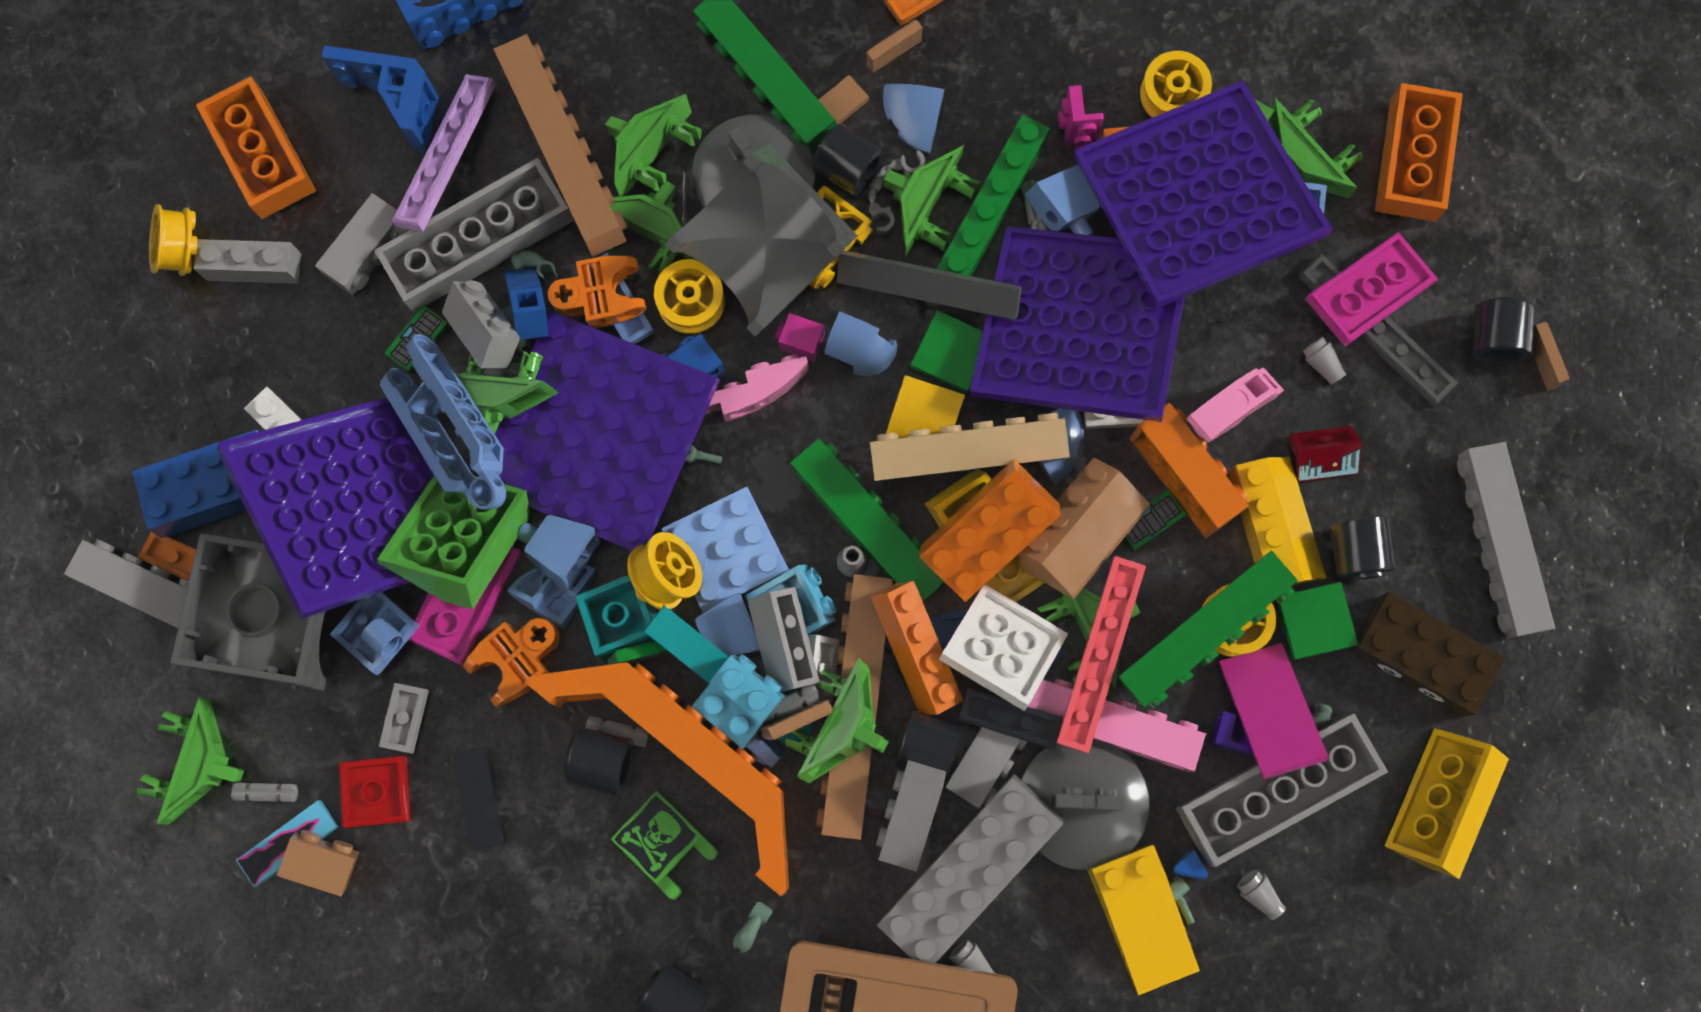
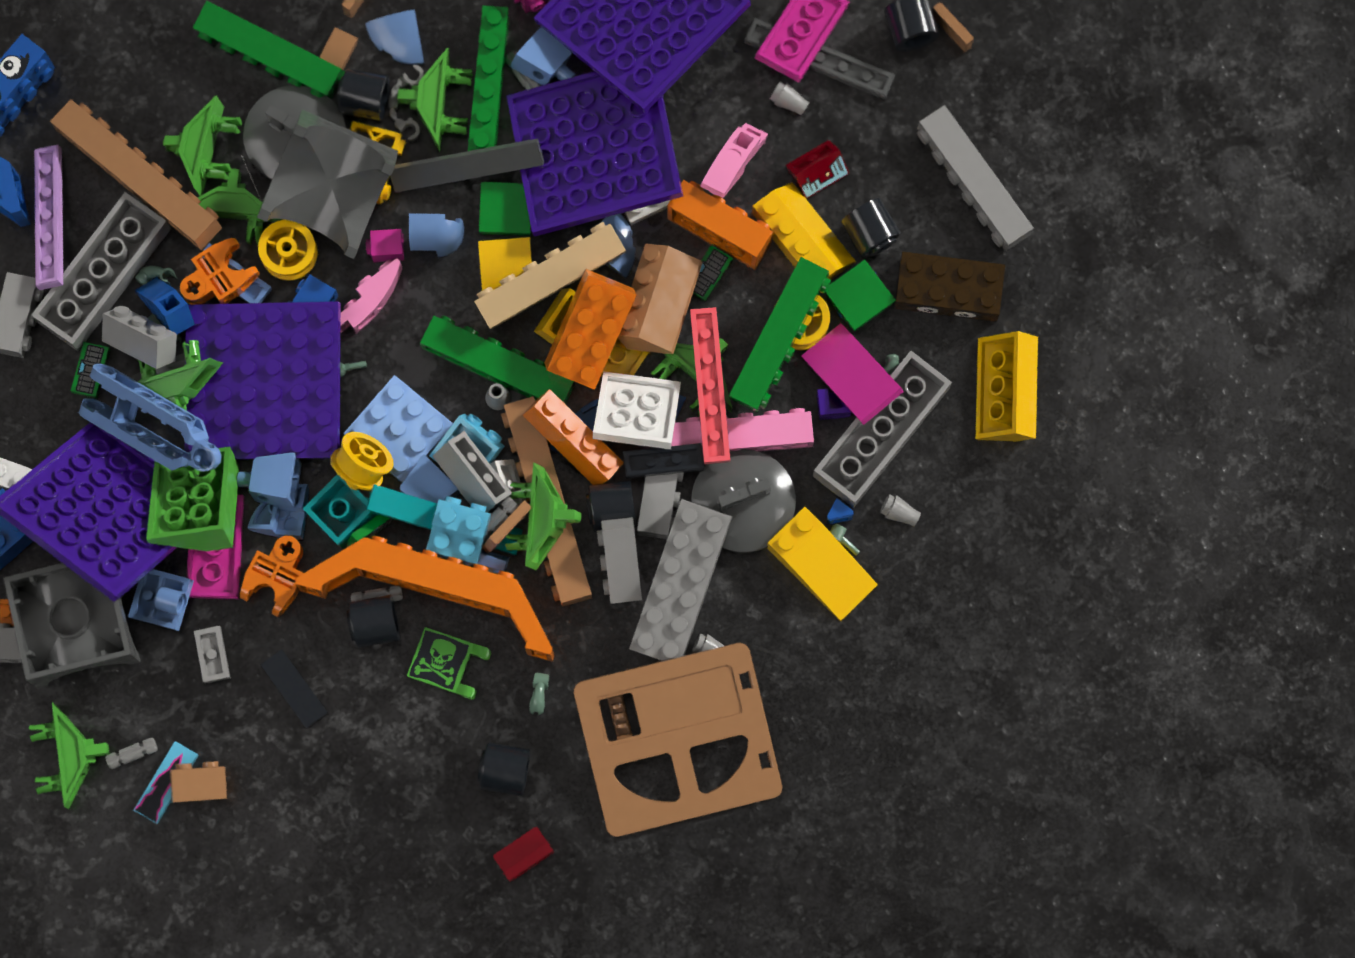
camera: 25 degrees left, 0 degrees up
red tile [339,756,410,828] -> none

